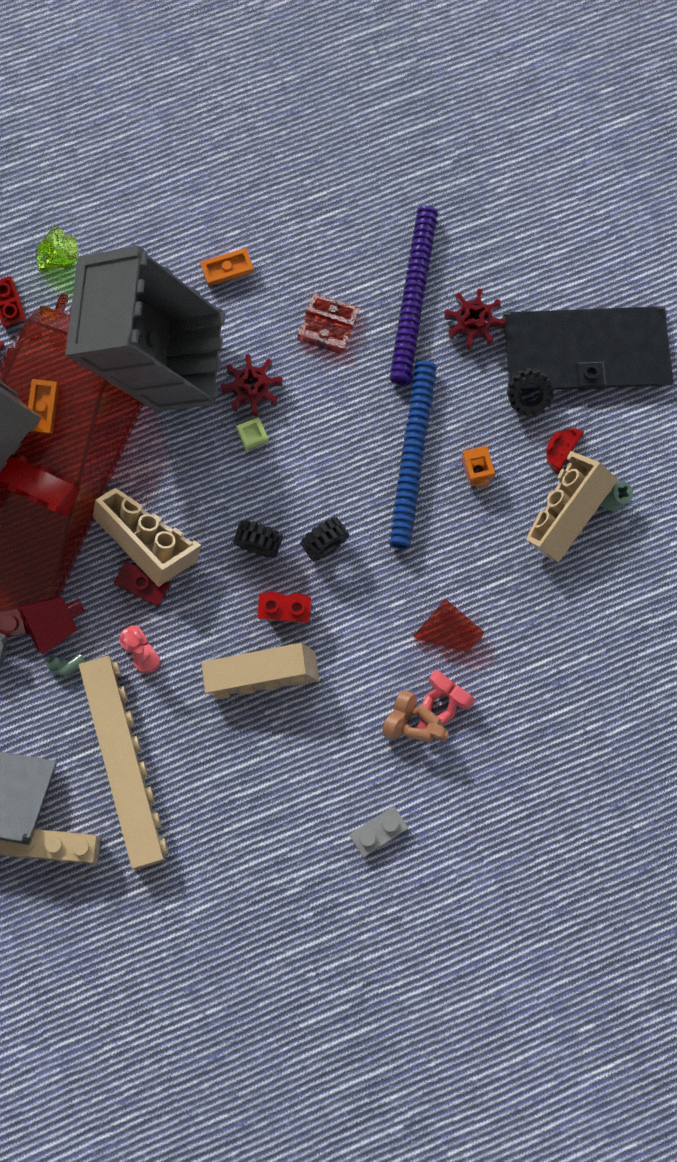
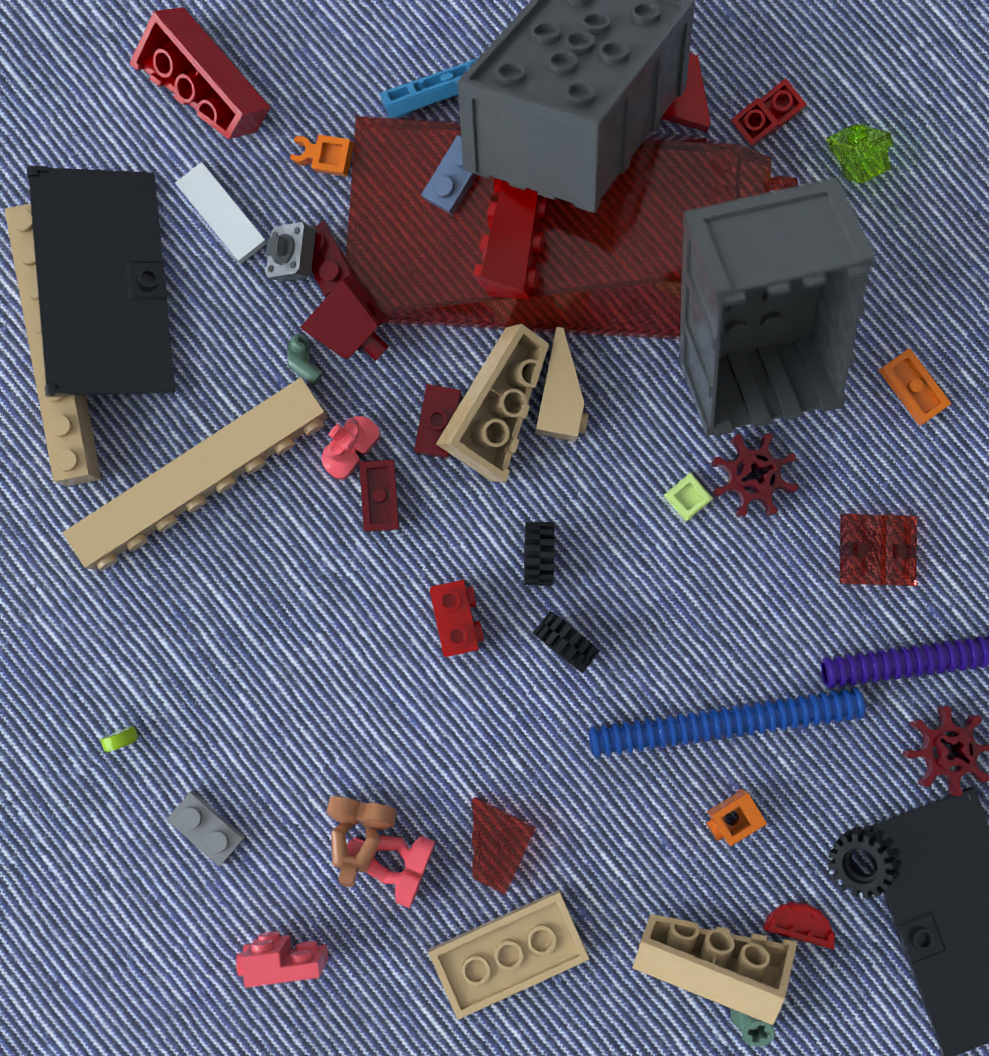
camera: 70 degrees right, 10 degrees up
orange plate [28,379,60,434] -> none
tan wedge [201,643,320,699] -> none
none -> lime tile [100,726,139,752]
none -> coral plate [236,931,329,988]
none -> dark red plate [359,459,400,533]
none -> tan plate [428,890,590,1020]
none -> tan slope [535,326,589,442]

